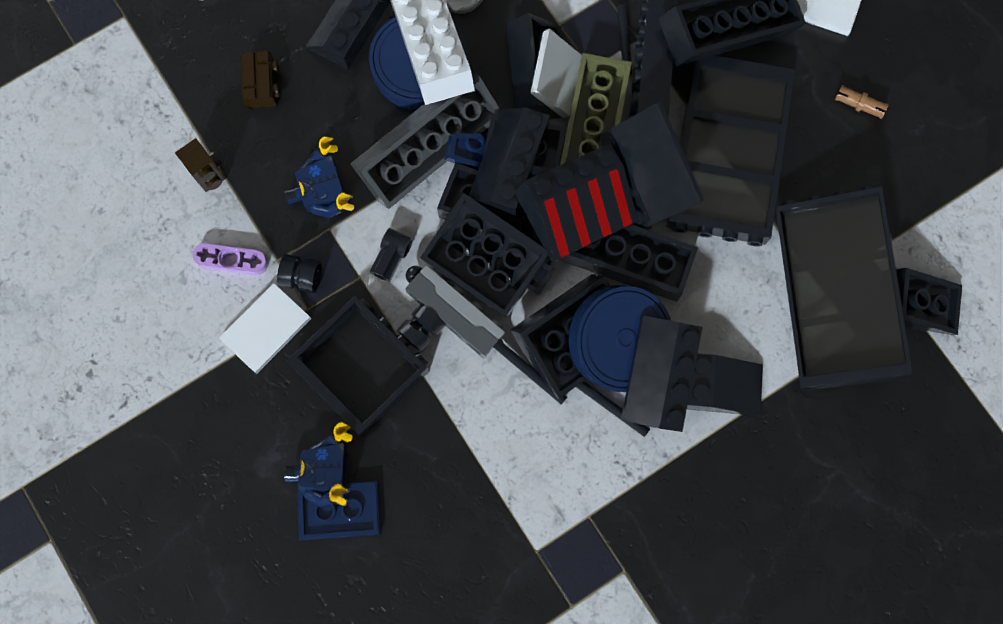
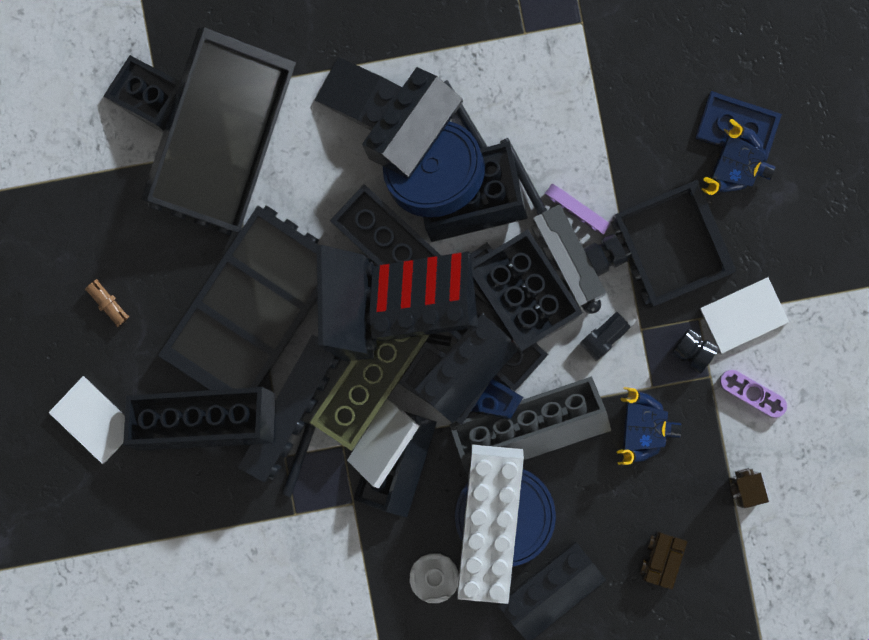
camera: 155 degrees left, 10 degrees up
none -> lavender beam [544,184,610,235]

